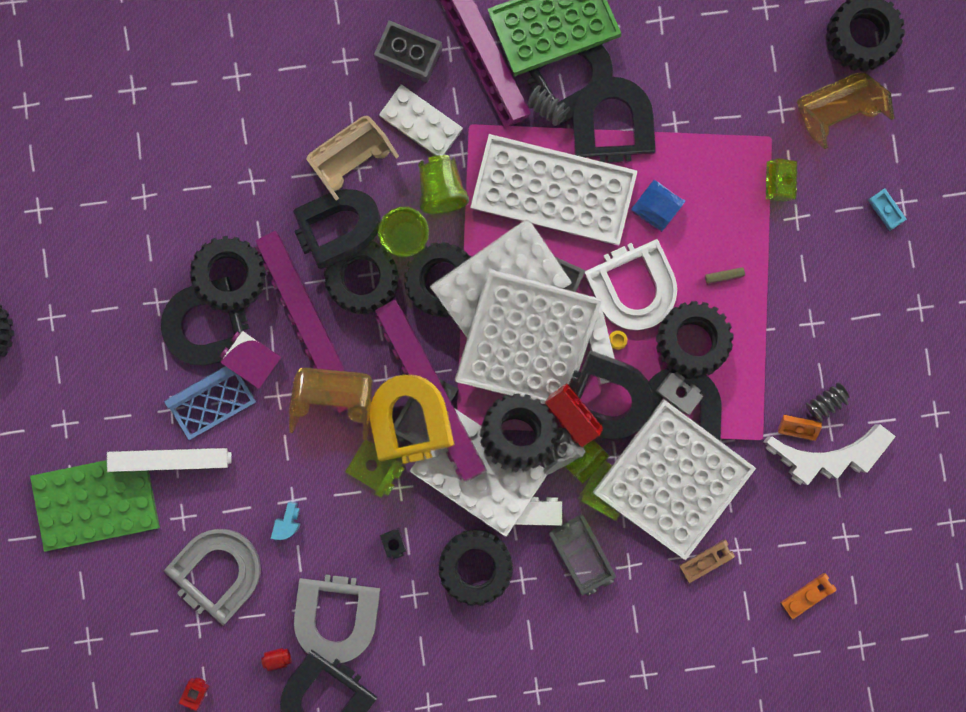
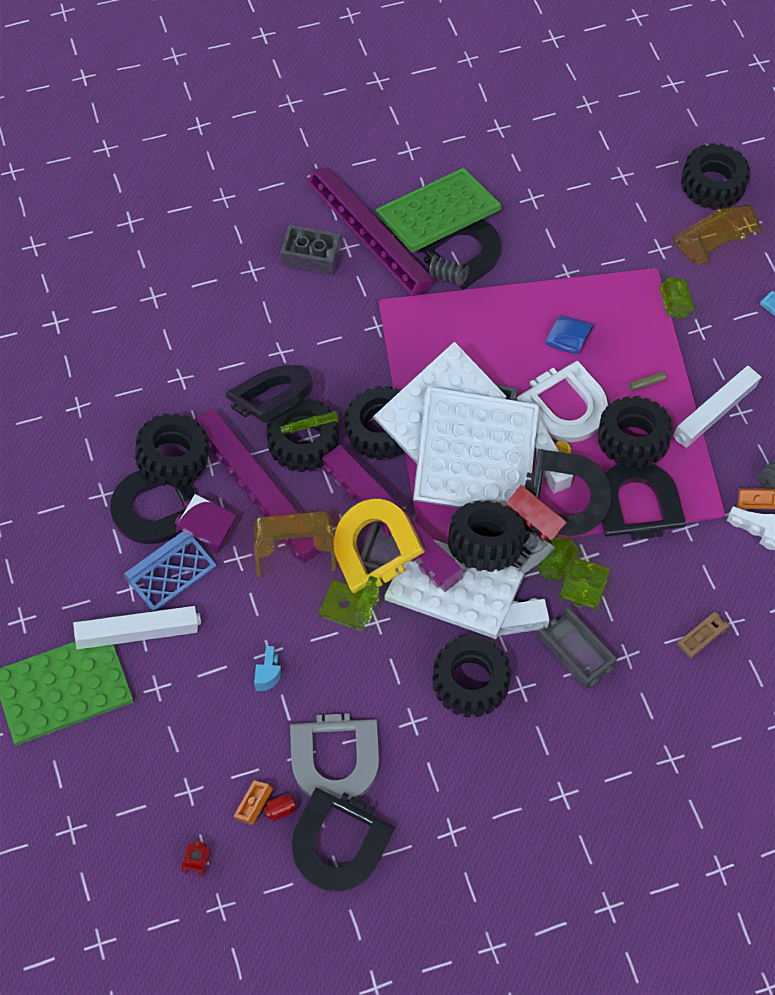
camera: 10 degrees left, 25 degrees down
light grey piece [164,529,261,626] -> none
tan windscreen [307,116,399,201] -> none
clear neon green piece [378,207,429,257] -> none
white plate [379,84,463,159] -> none
black brick [380,528,407,559] -> none
clear neon green piece [418,155,469,214] -> none
white plate [470,134,637,246] -> none
black piece [573,77,655,163] -> none
white plate [593,399,756,560] -> none
light grey brick [655,373,703,415] -> none
none -> orange plate [233,780,273,825]
none -> clear neon green piece [280,411,339,434]
none -> white brick [673,366,762,448]

